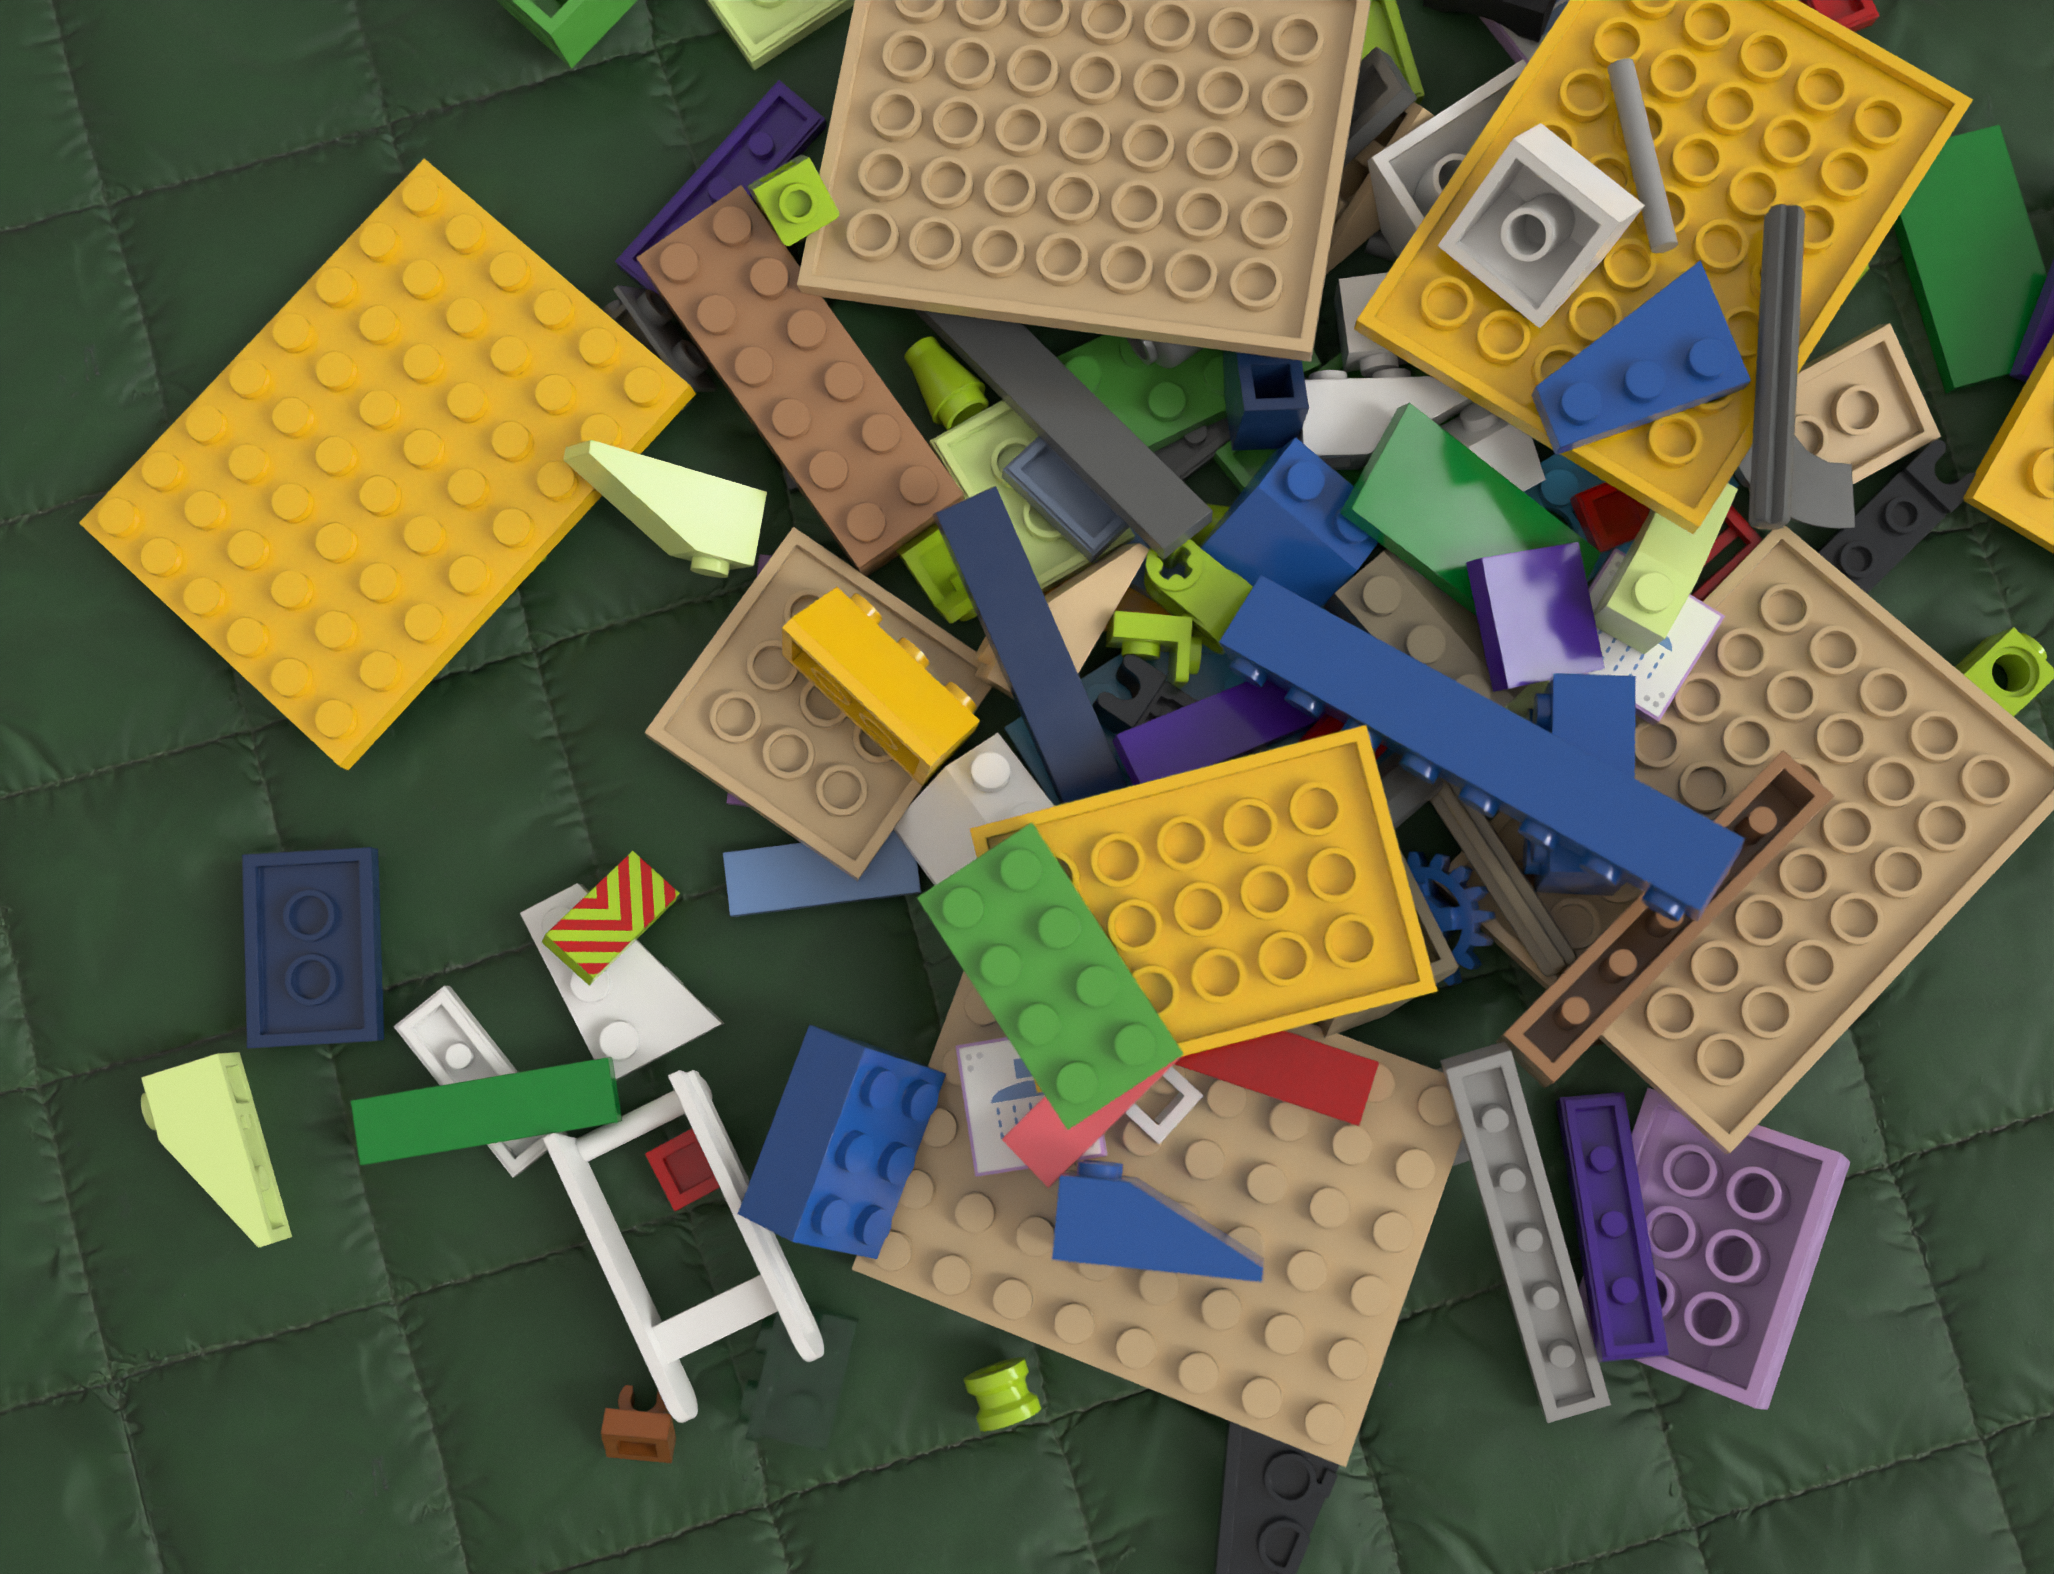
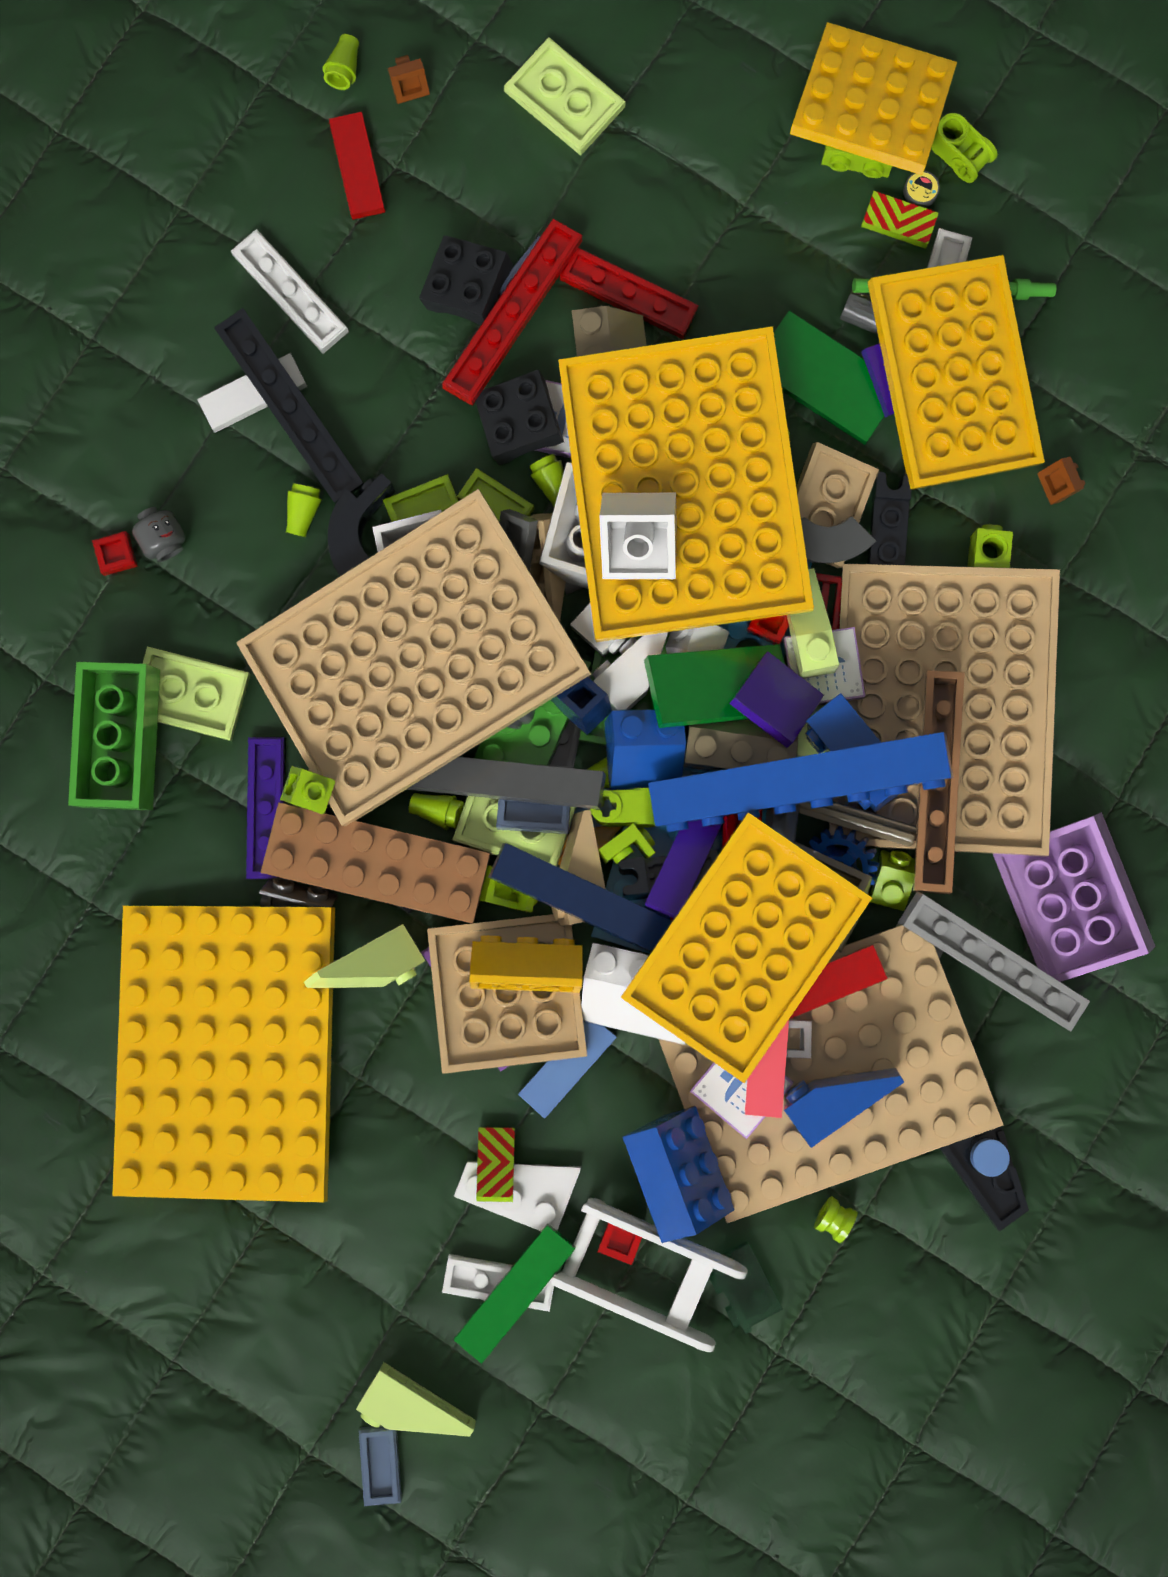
camera: 35 degrees left, 0 degrees up
dark blue plate [242,847,384,1048] -> none
dark orange tile [601,1385,676,1463] -> none
bright green plate [917,822,1184,1130] -> none
blue wing [1531,261,1751,455] -> none
dark purple tile [1556,1092,1669,1363] -> none
light grey bar [1607,58,1678,253] -> none
dark grey axle [1749,204,1805,530] -> none
none -> sand blue tile [359,1425,402,1506]
none -> lime cone [530,454,564,507]
none -> lime bracket [869,850,915,911]
none -> medium blue tile [970,1138,1010,1177]

